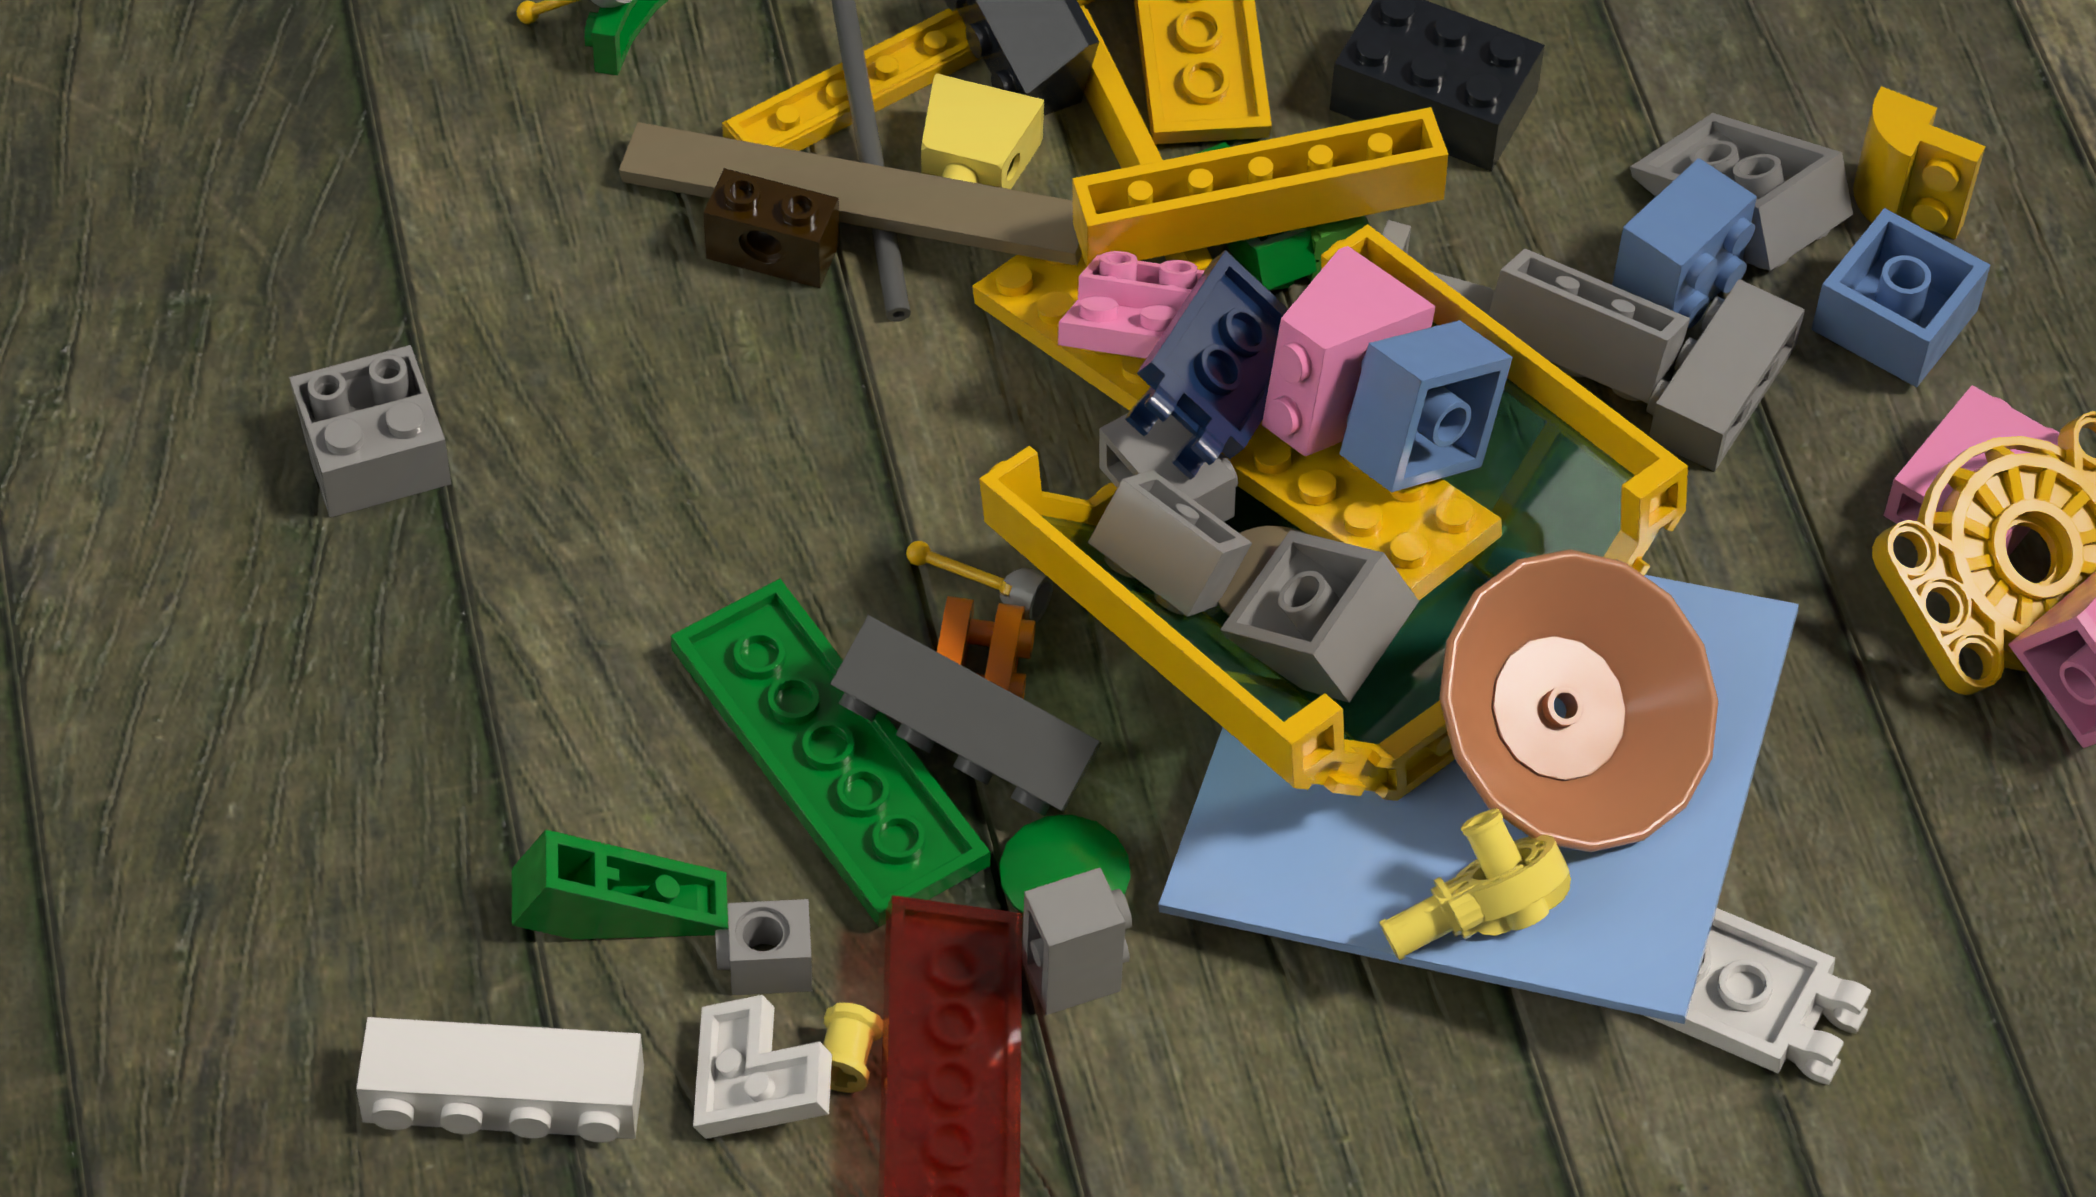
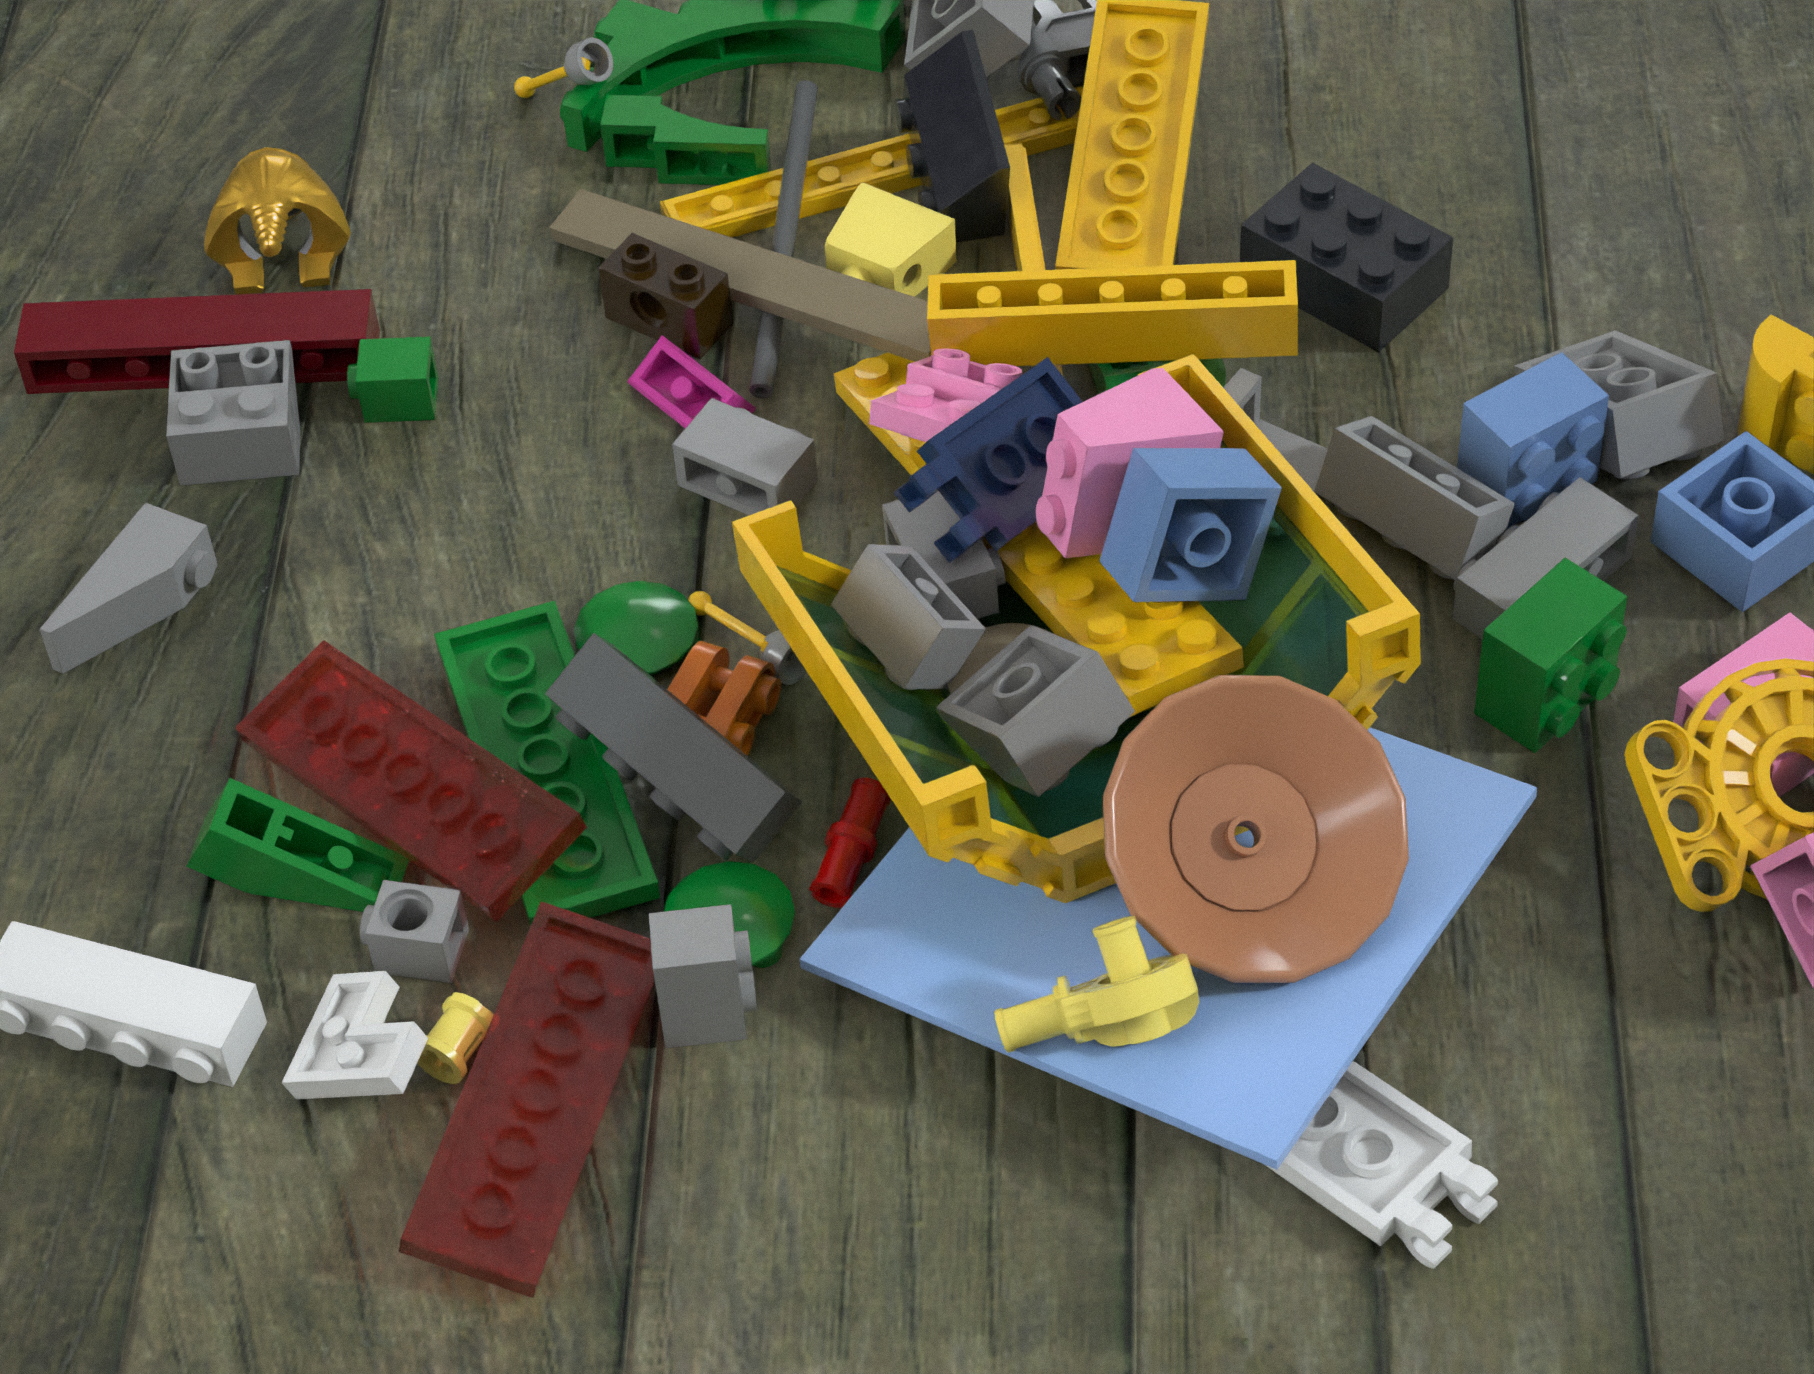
camera: 20 degrees right, 5 degrees down
none -> dark red brick [14,289,380,394]
none -> light grey slope [40,503,218,673]
none -> pearl gold piece [204,147,351,294]
none -> clear red plate [235,640,587,922]
none -> green brick [347,336,439,423]
none -> green dish [574,581,700,677]
none -> green slope [600,95,772,185]
none -> dark pink slope [627,335,756,429]
none -> light grey brick [672,398,818,515]
none -> red pin [809,778,892,908]
none -> green brick [1474,557,1628,753]

